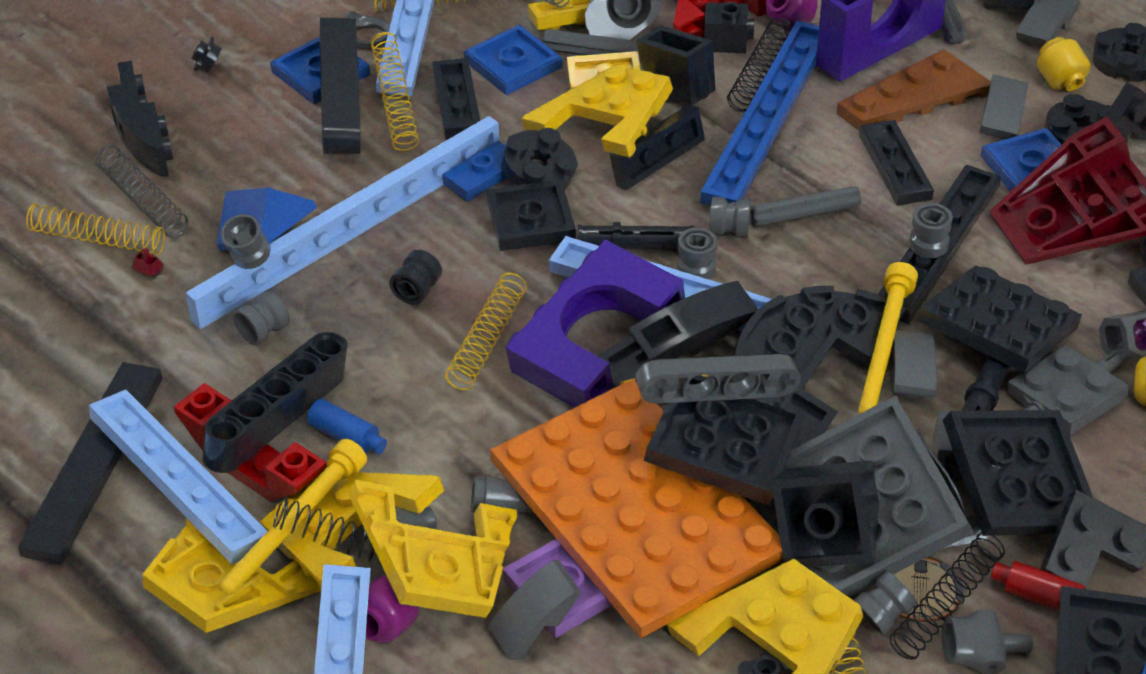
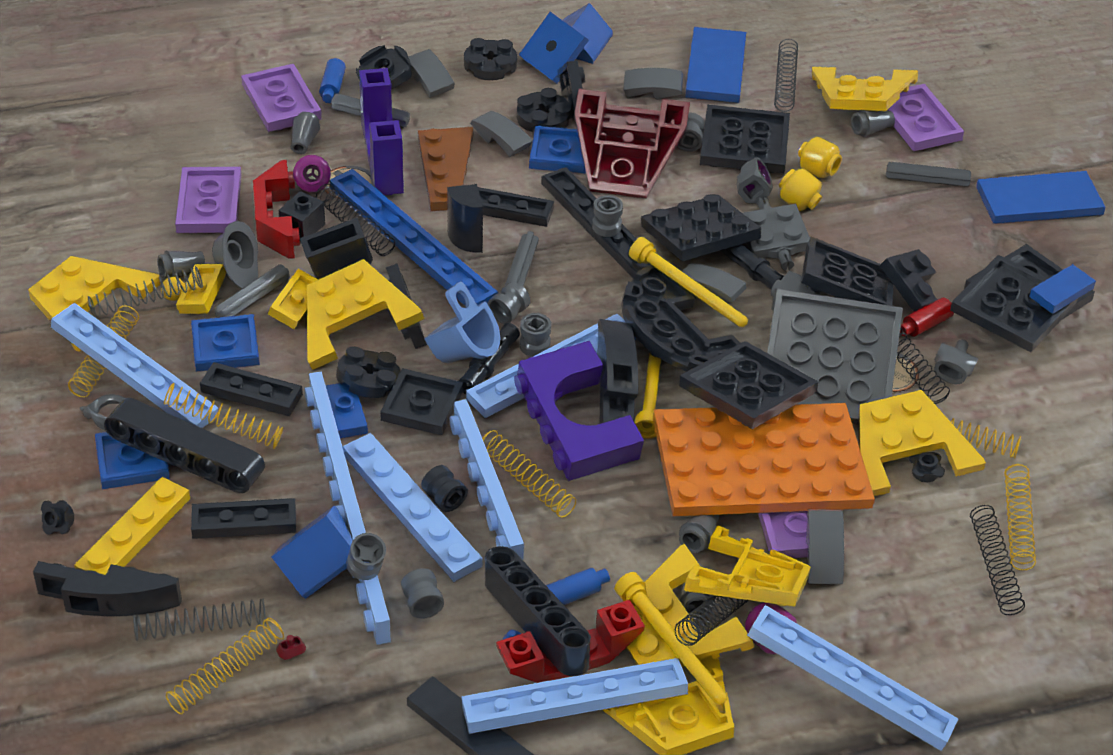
camera: 65 degrees left, 0 degrees up
dark grey beam [635,354,801,403] -> none
black slope [771,460,879,567] -> none
dark grey wheel [853,570,918,635] -> none
yellow head [1036,37,1091,92] -> none
none -> yellow plate [74,477,190,575]
none -> black plate [191,498,297,539]
none -> light blue plate [342,433,482,582]
none -> medium blue container [424,282,500,363]
none -> black brick [447,184,483,253]
none -> light blue plate [449,399,524,560]

